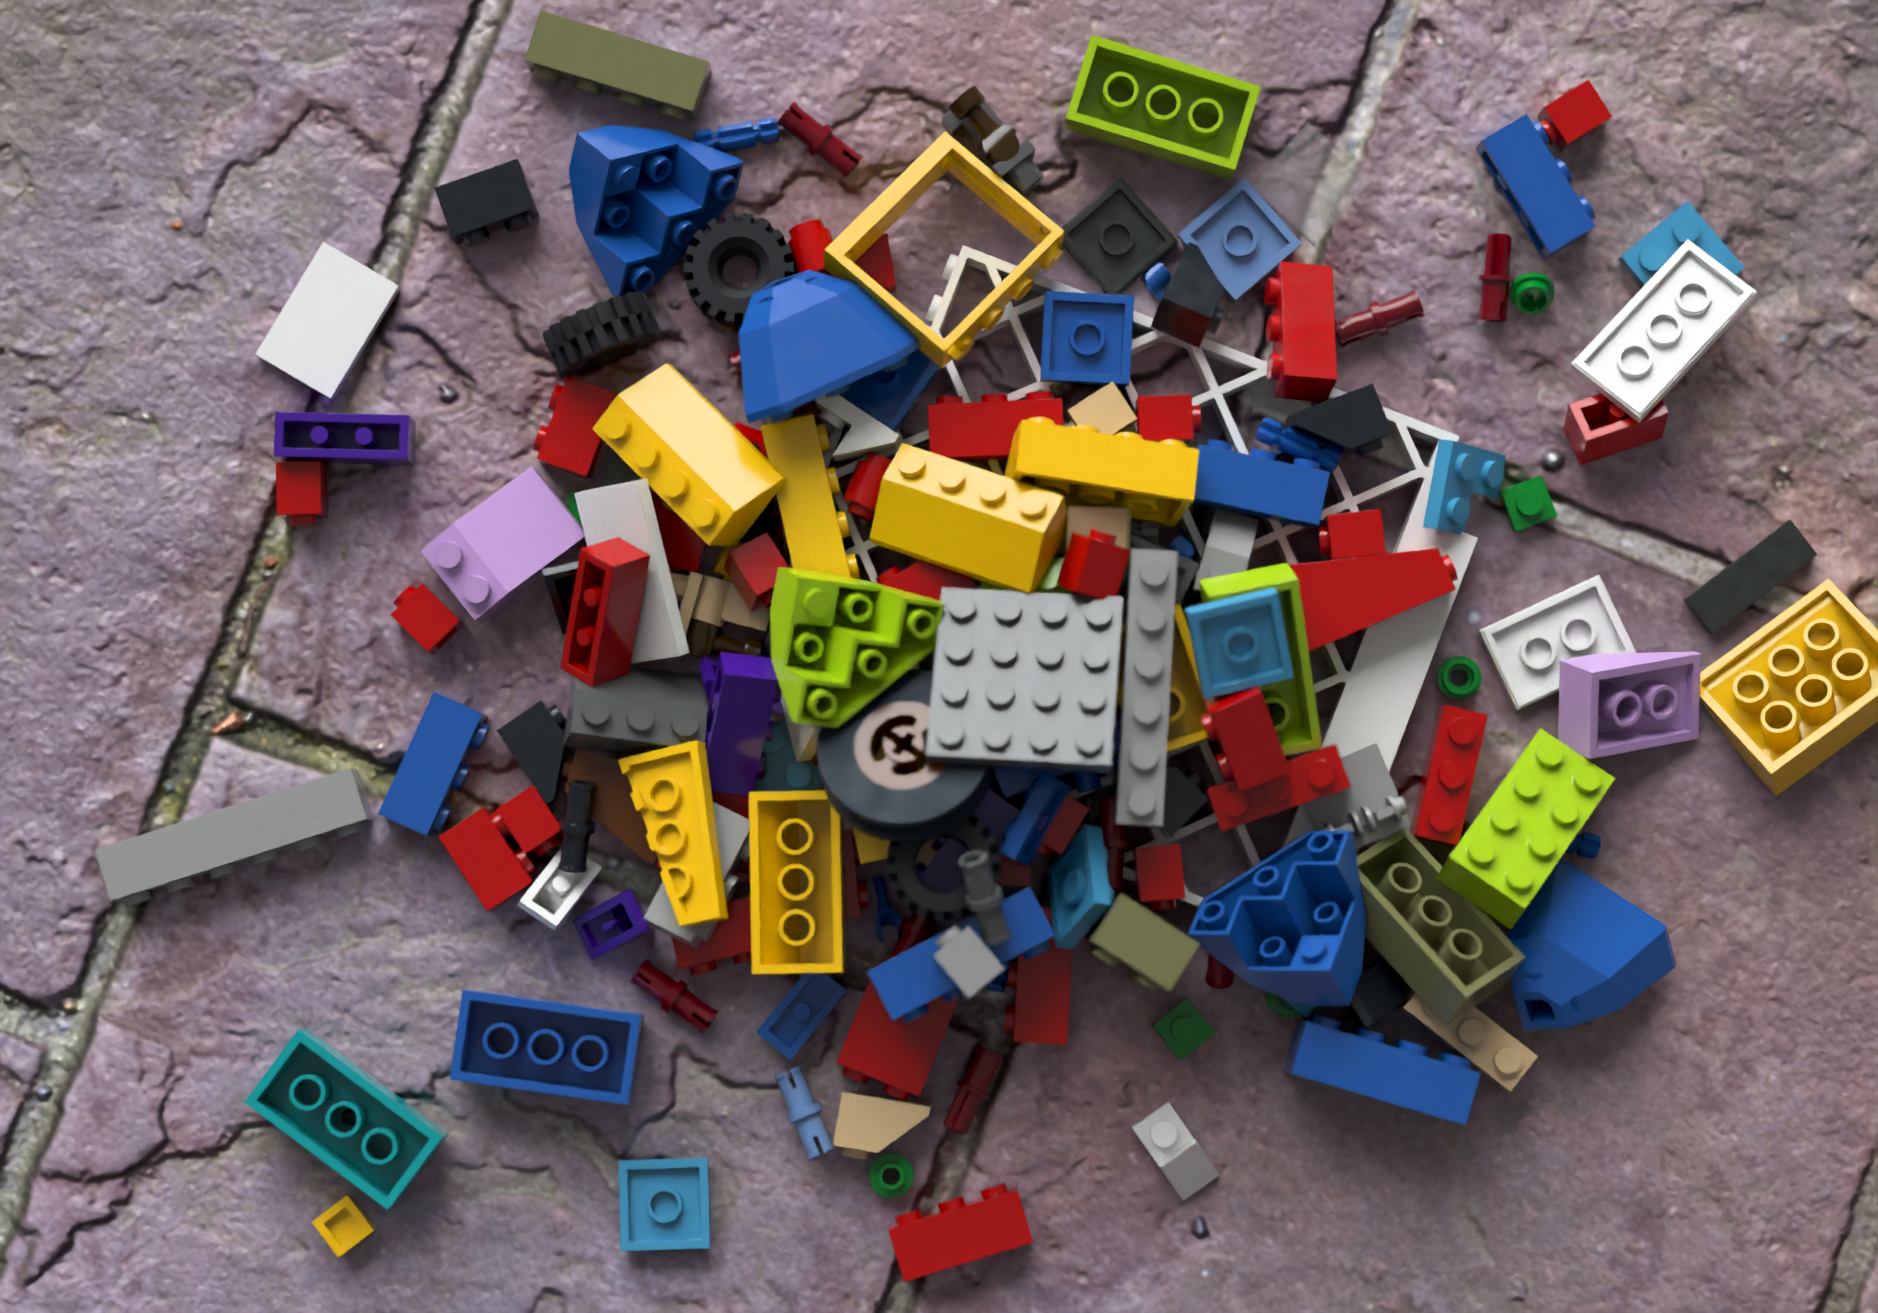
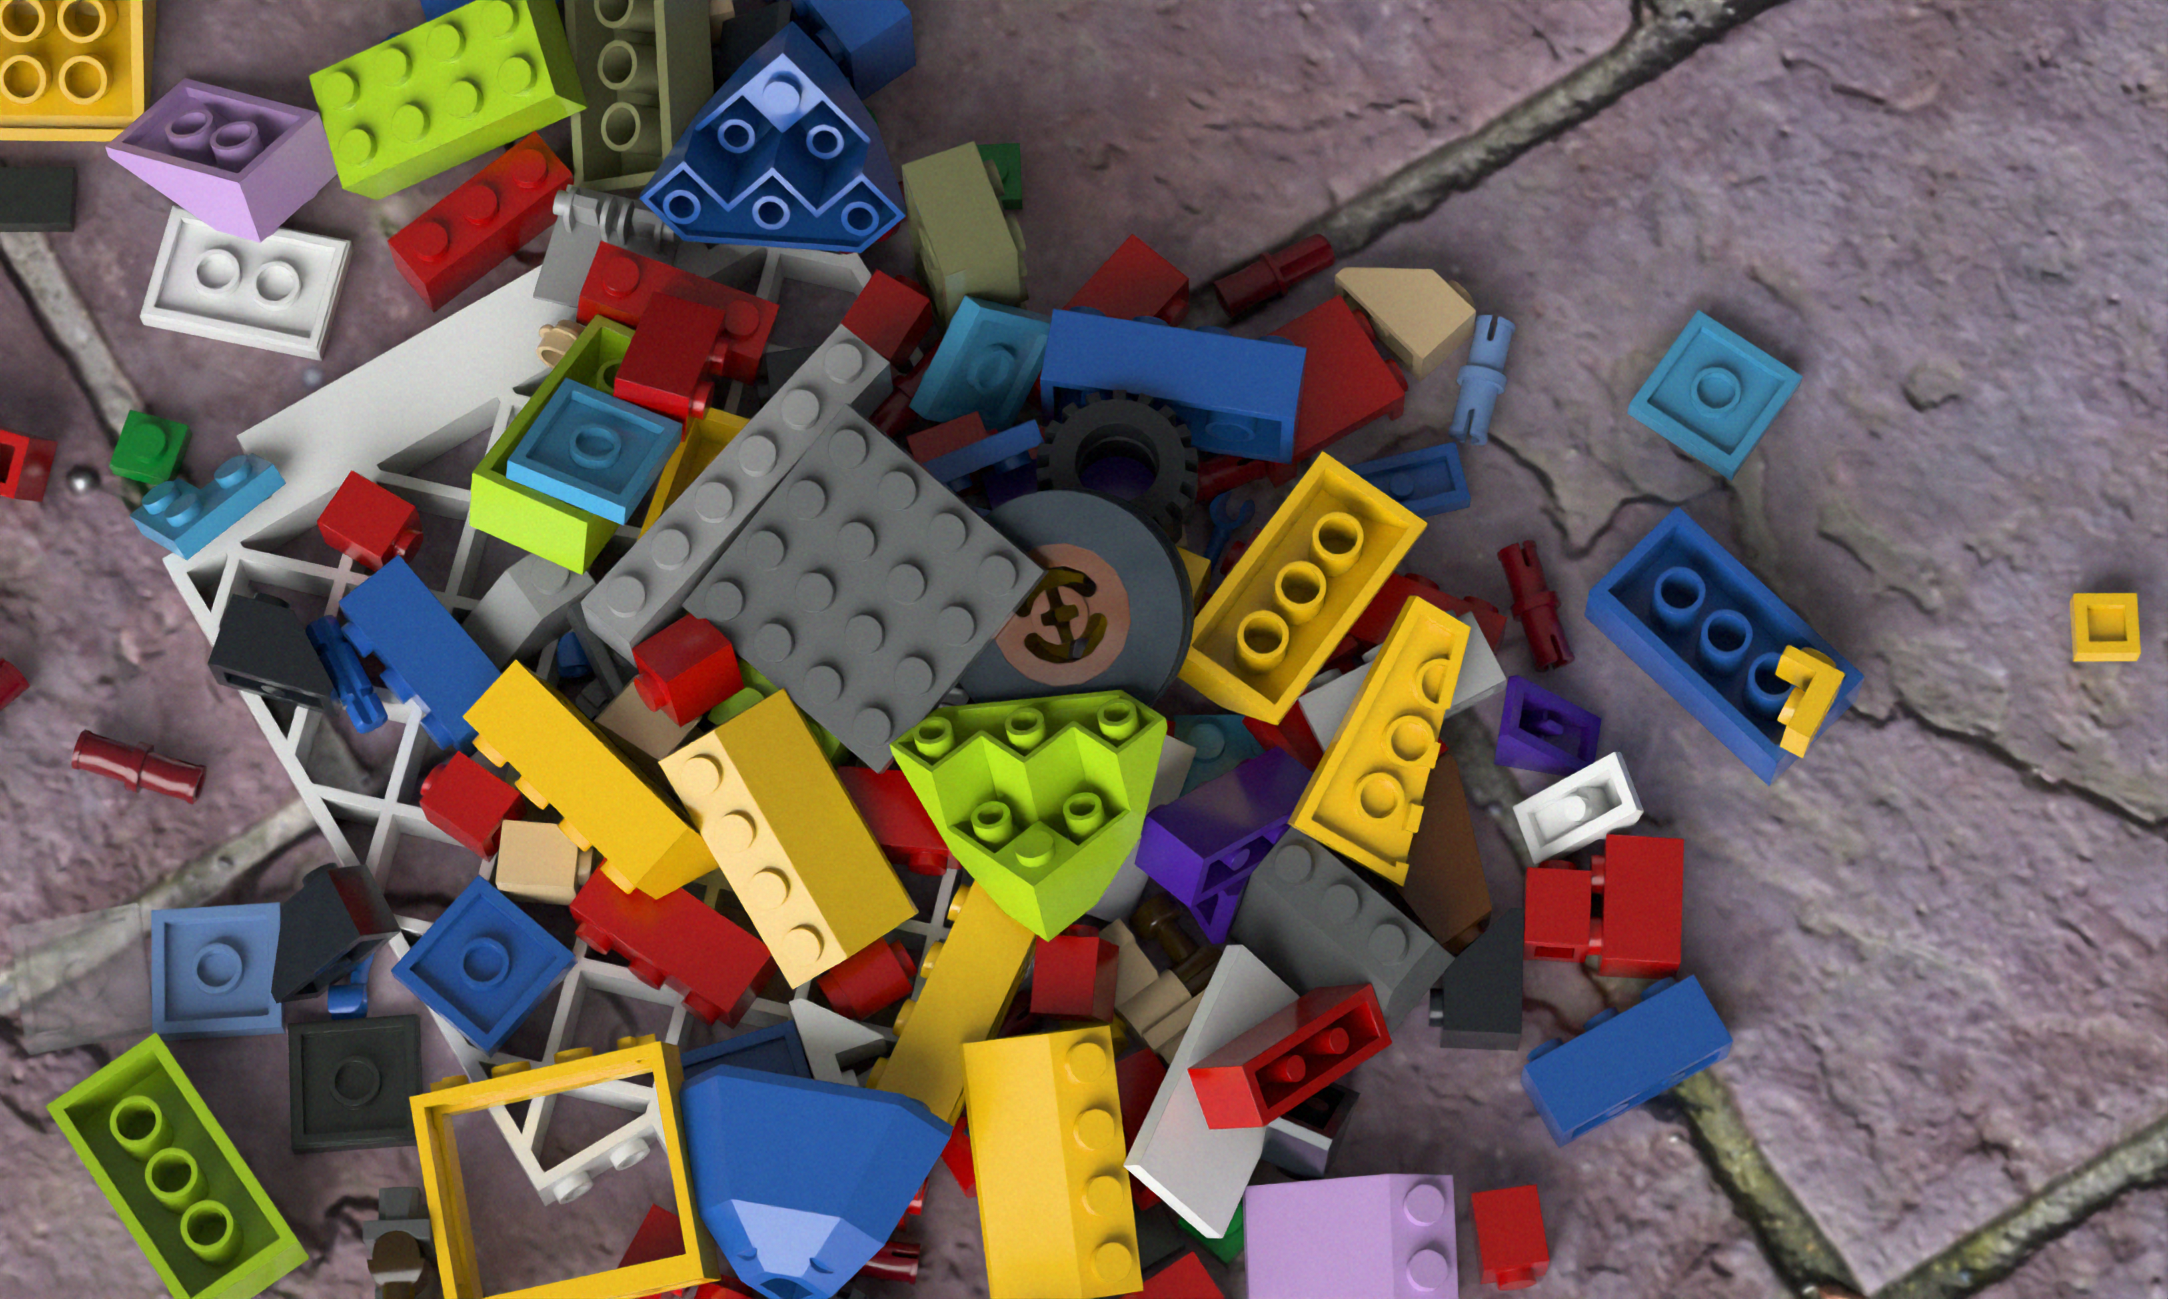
camera: 140 degrees left, 15 degrees down
light grey brick [95,768,373,907] -> none
teal brick [244,1028,449,1210] -> none
black pin [558,779,597,873] -> none
green plate [869,1153,914,1198] -> none
red brick [888,1183,1033,1282] -> none
light grey brick [933,925,1004,998] -> none
dark grey pin [958,851,1011,945] -> none
white slope [1132,1102,1219,1201] -> none
red brick [1264,261,1337,402] -> none
red slope [1289,548,1458,652] -> none
green plate [1436,656,1481,700] -> none
none -> tan plate [536,319,585,369]
none -> yellow bracket [1775,645,1845,758]

